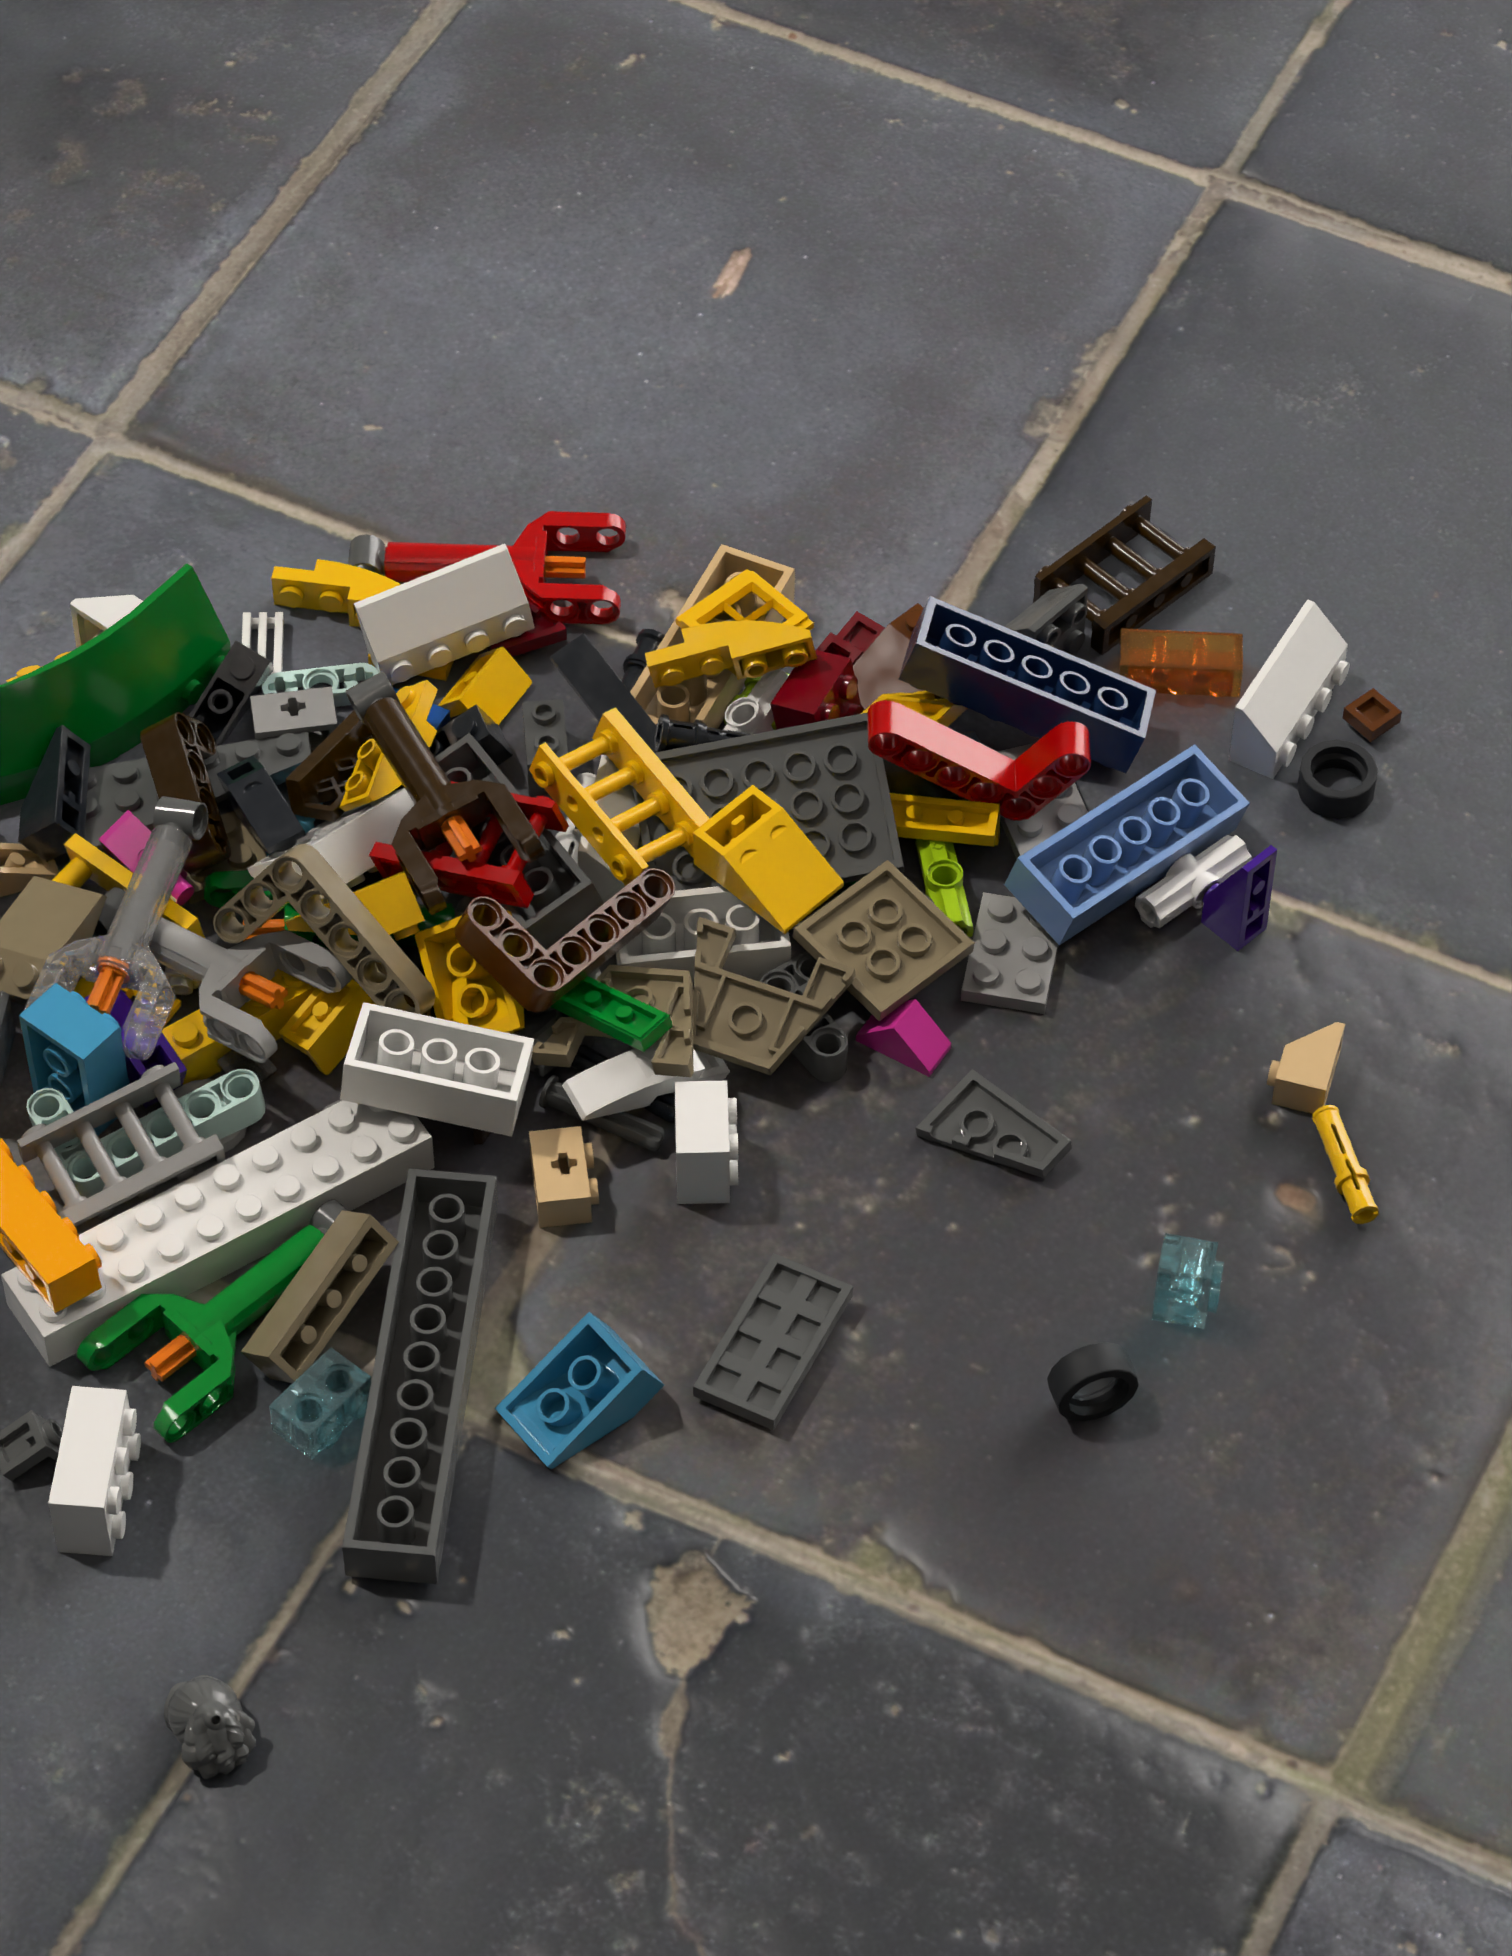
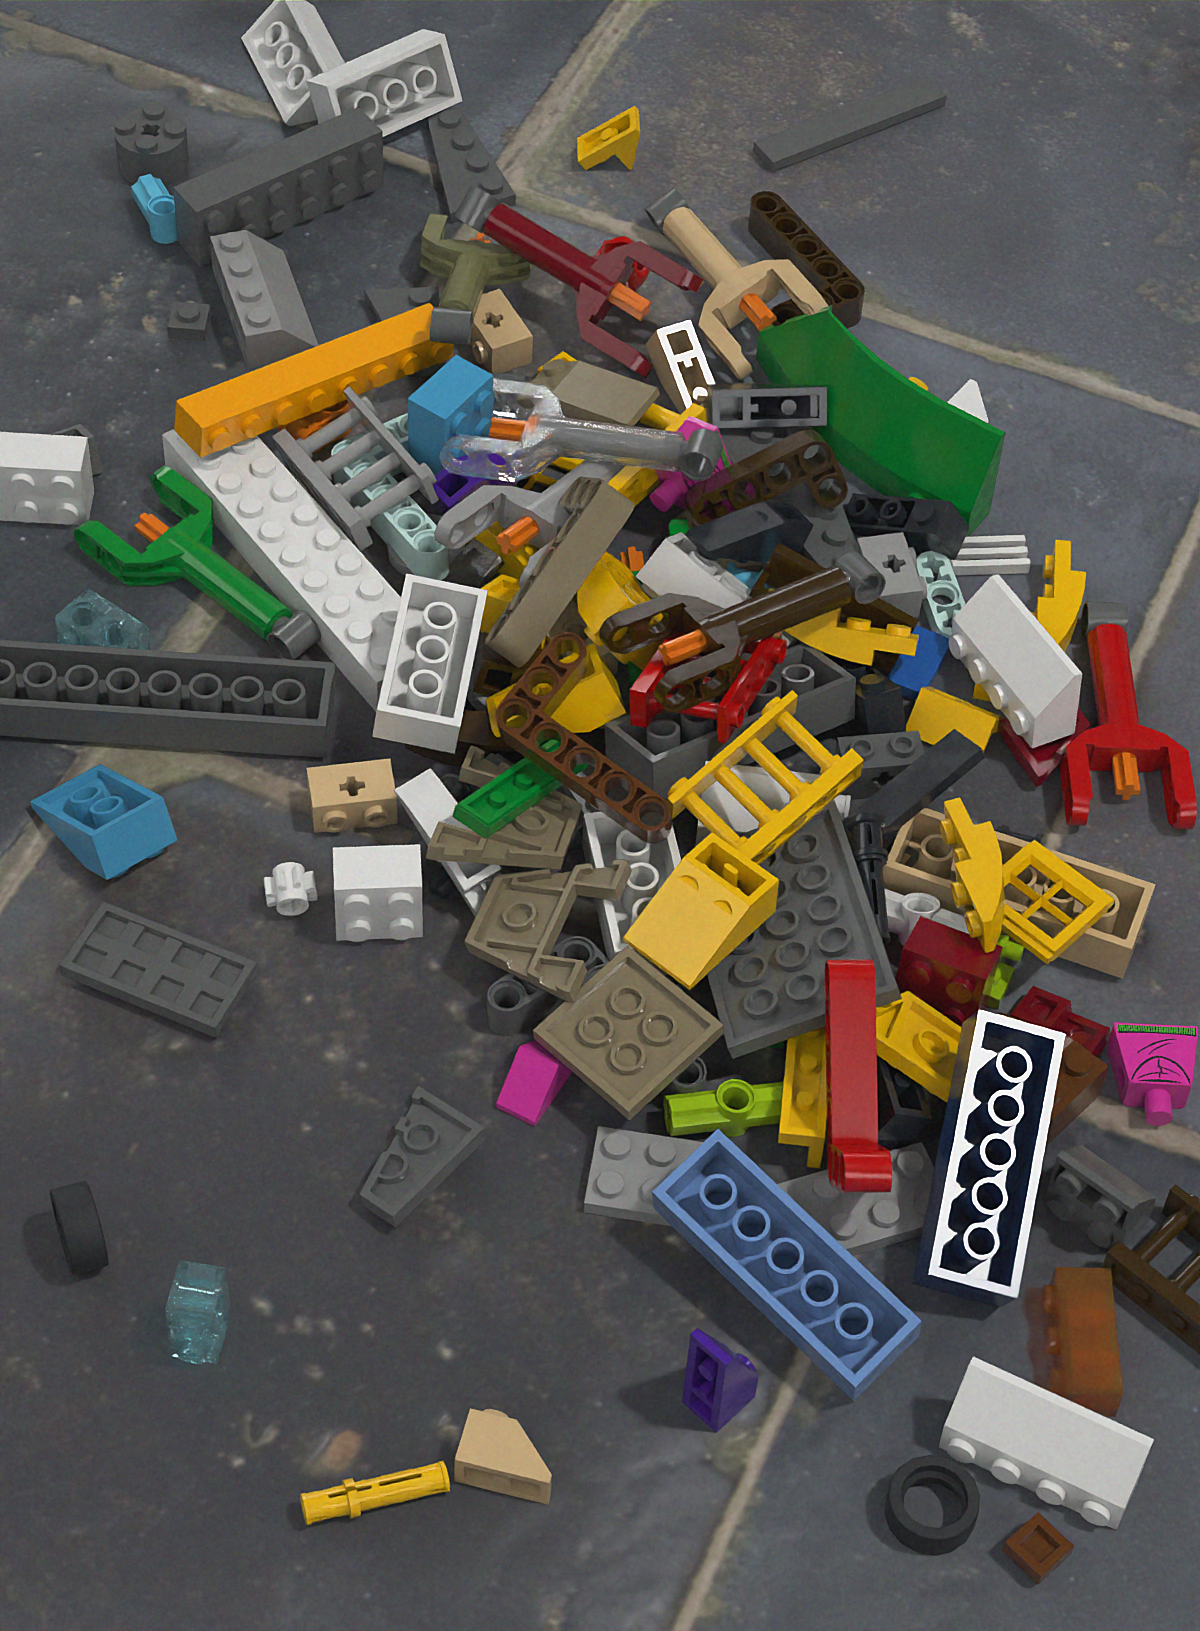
camera: 85 degrees right, 0 degrees up
dark tan brick [241,1210,399,1384] -> none
white piece [1135,835,1252,928] -> none
none -> white gear [264,862,317,916]
none -> dark pink torso [1107,1022,1198,1126]

